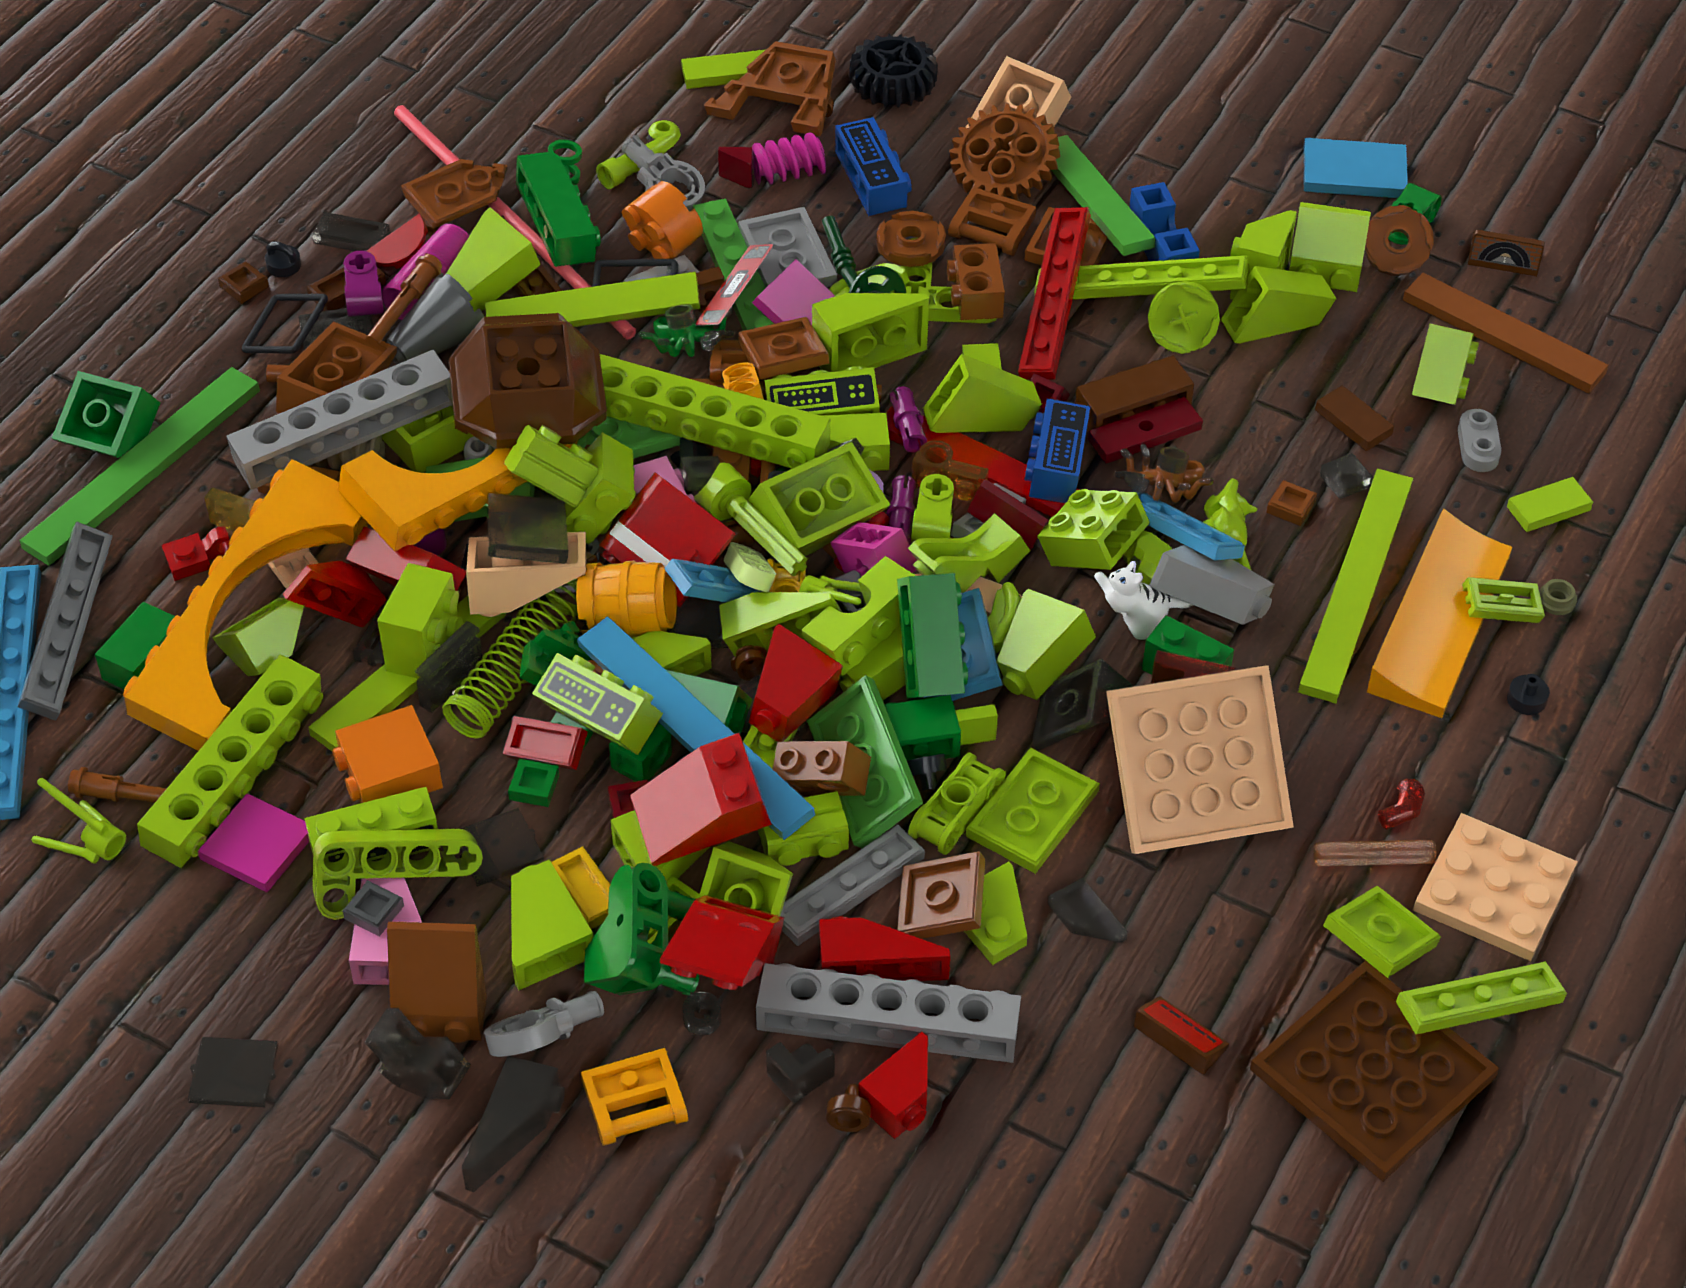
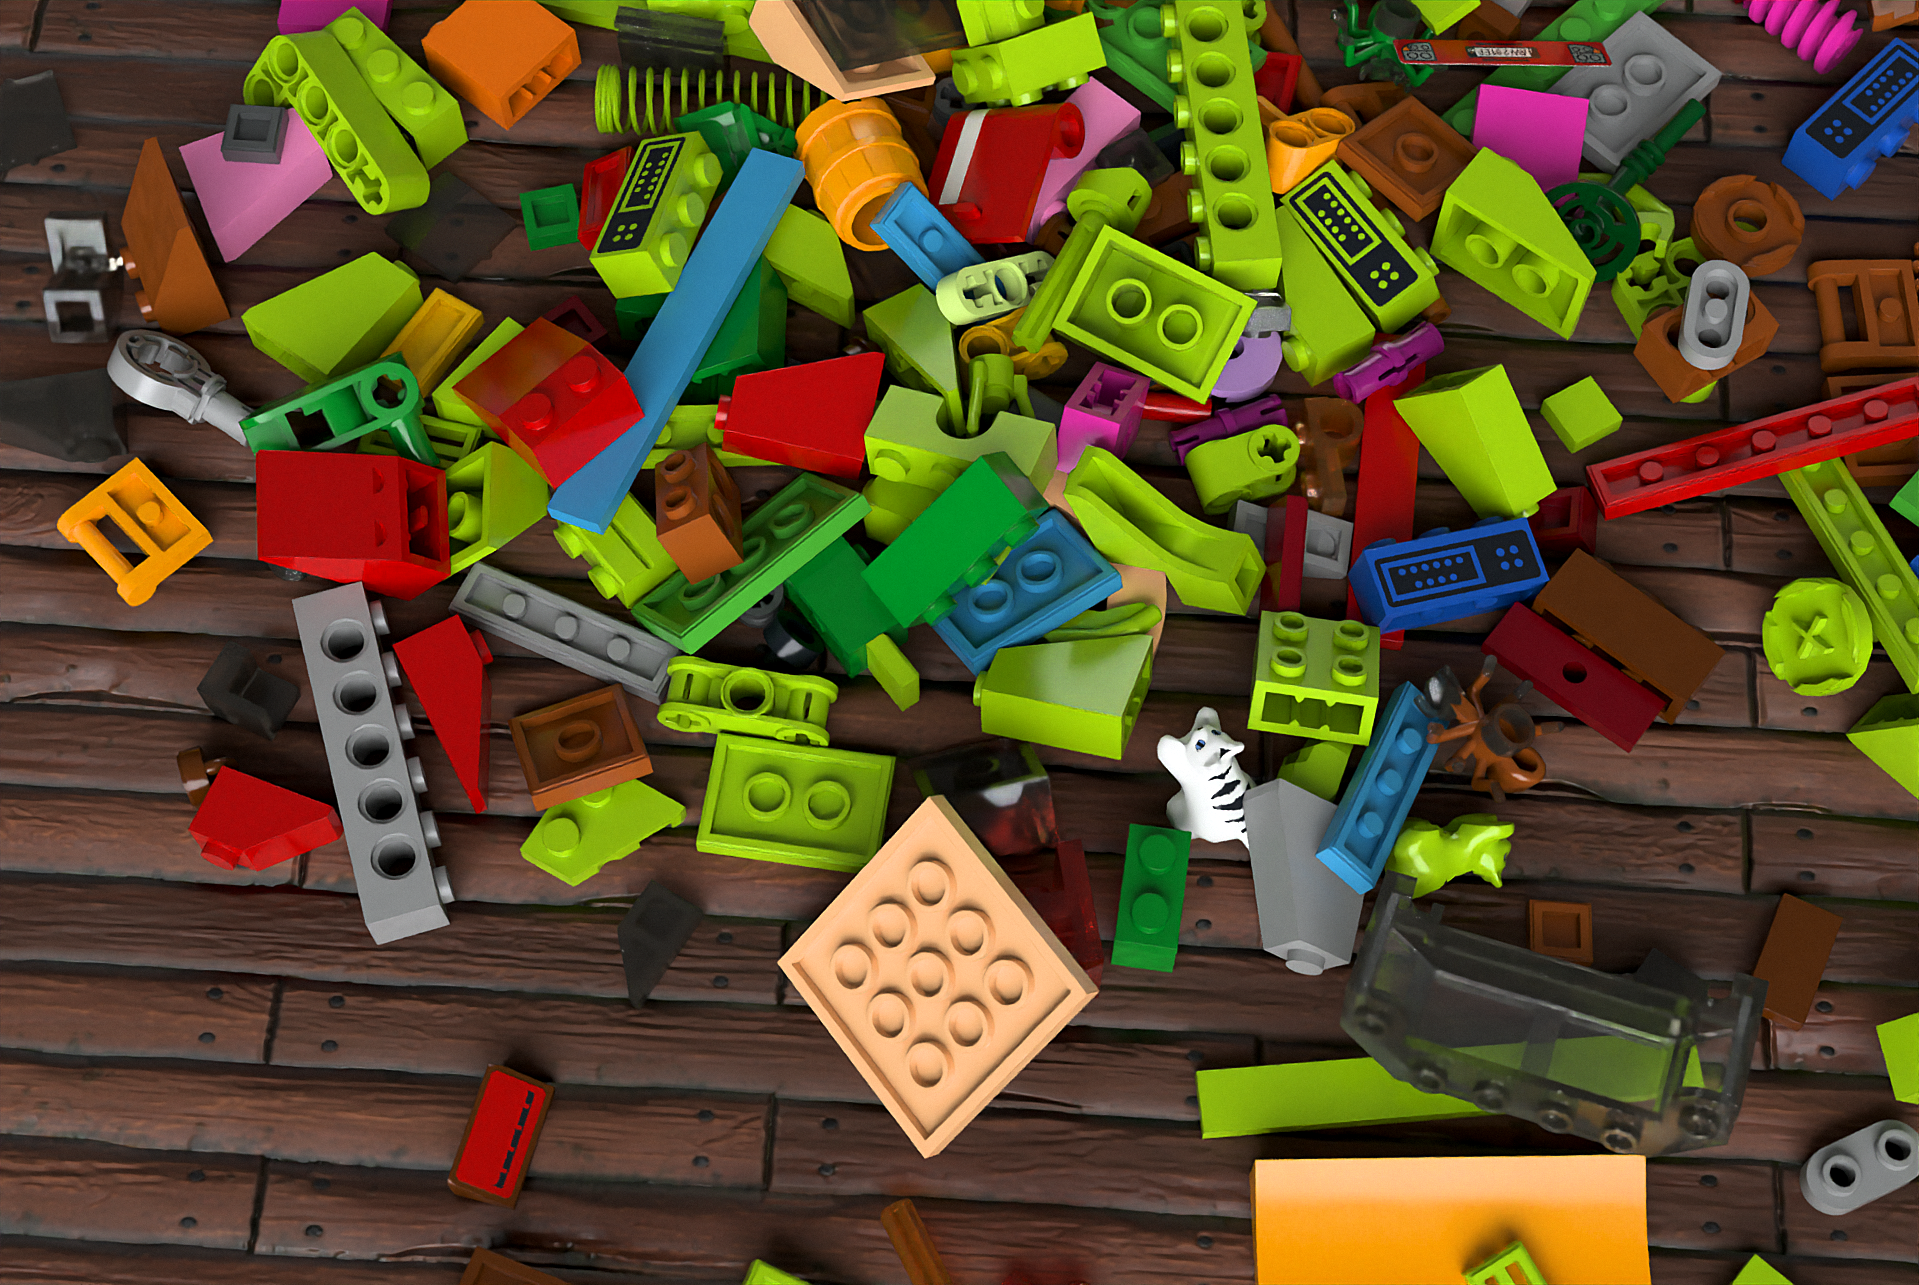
camera: 65 degrees right, 15 degrees up
none -> windscreen [1340,869,1770,1158]
none -> light grey plate [1678,260,1750,370]

